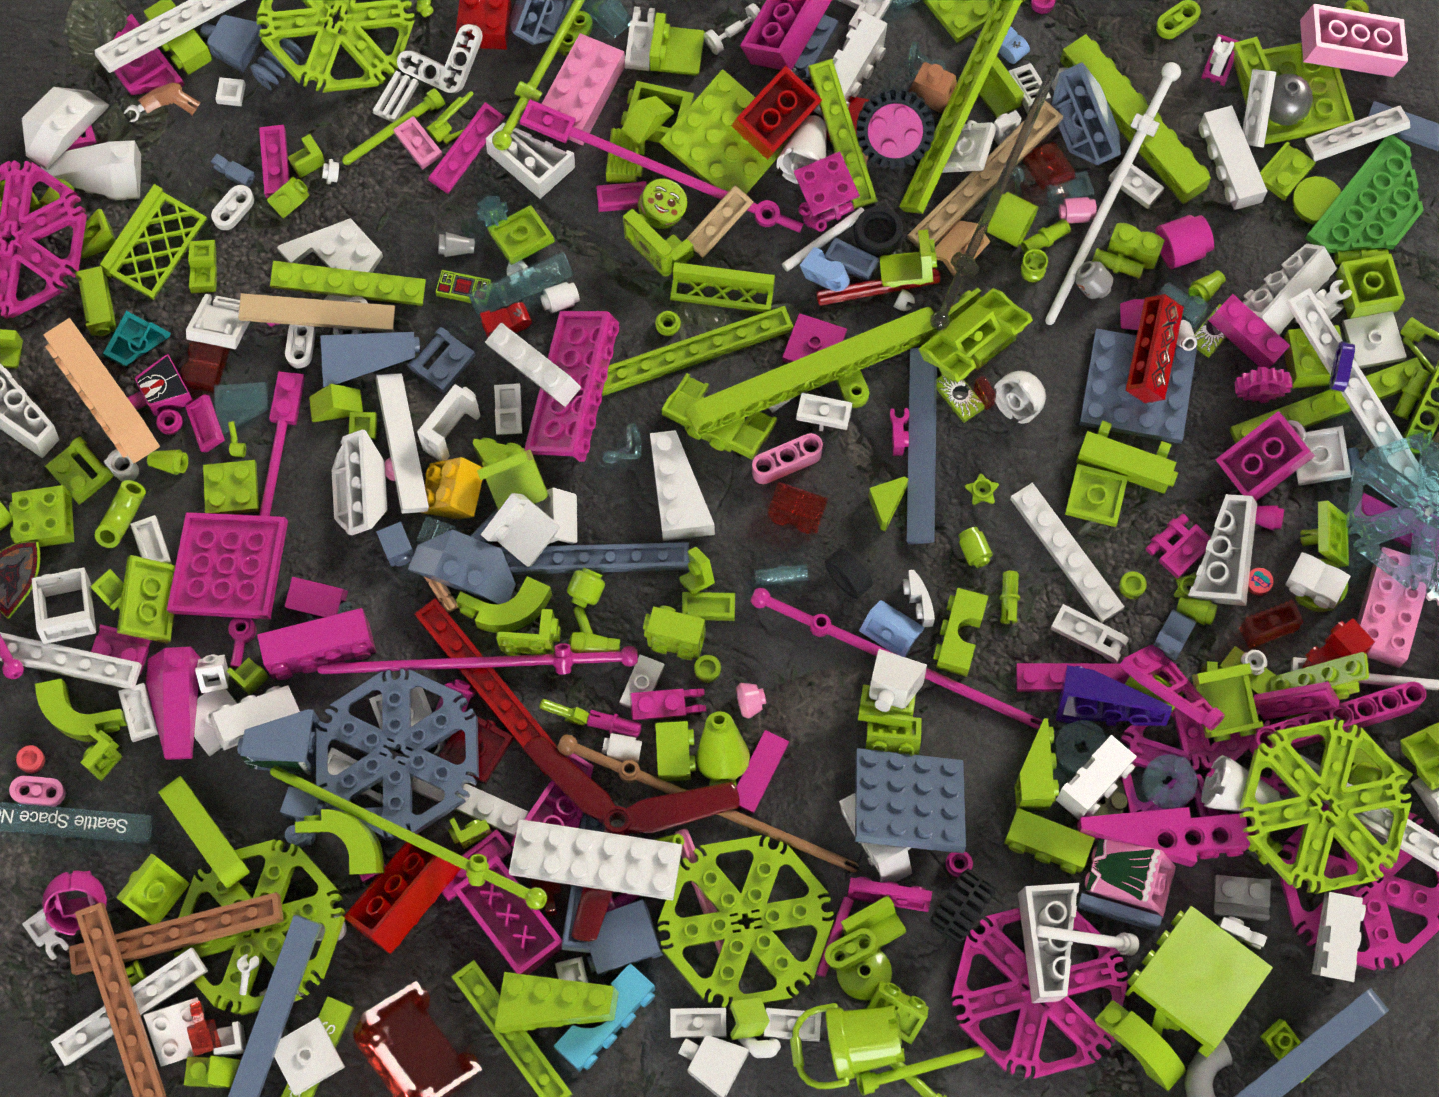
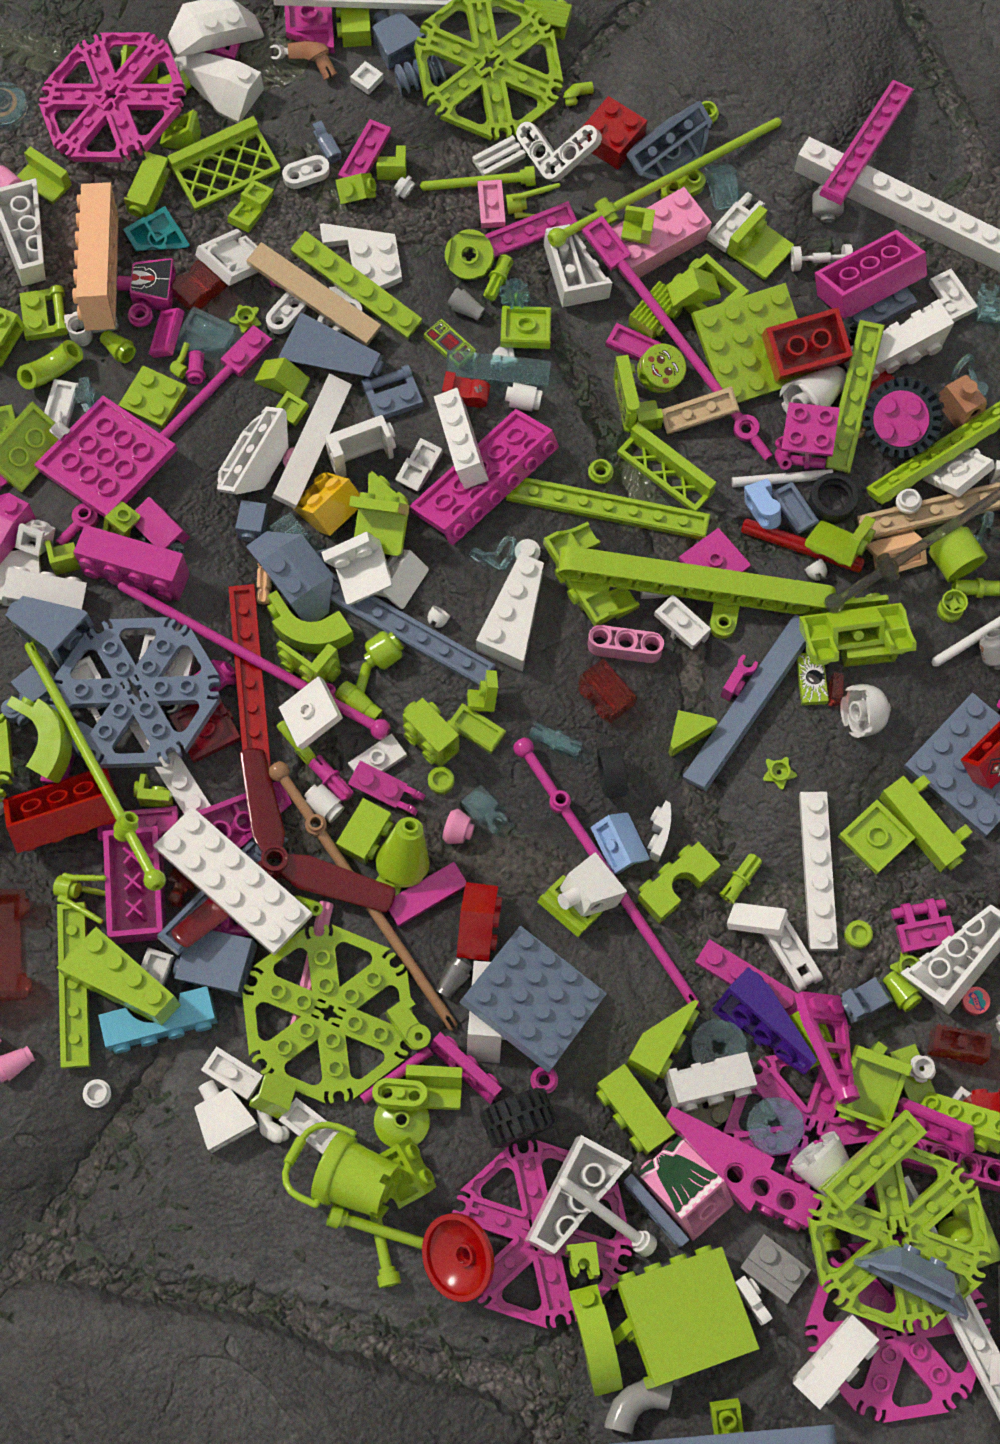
camera: 30 degrees right, 0 degrees up
lime bracket [866,717,922,756] -> none
lime brick [958,527,993,568] -> none
none -> white hand [49,411,70,440]
none -> lime plant [53,873,107,924]
none -> clear light blue plate [75,377,94,412]
none -> lime bracket [103,501,140,538]
none -> dark pink pin [186,350,206,384]
none -> lime plate [229,305,261,334]
none -> white plate [279,676,343,750]
none -> lime leg [385,995,431,1050]
none -> red dish [422,1213,495,1302]
none -> white hinge [427,606,450,628]
none -> flat silver cone [436,956,472,999]
none -> lime plate [445,229,494,280]
none -> red brick [456,882,502,961]
none -> clear light blue plate [461,785,507,834]
none -> lime axle [483,254,514,301]
none -> white plate [515,539,540,560]
none -> lime hinge [565,1242,600,1279]
none -> lime panel [621,206,655,244]
none -> white tile [727,903,788,936]
none -> lime plate [821,1110,927,1212]
none -> sand blue wedge [853,1243,969,1320]
none -> white plate [896,489,922,514]

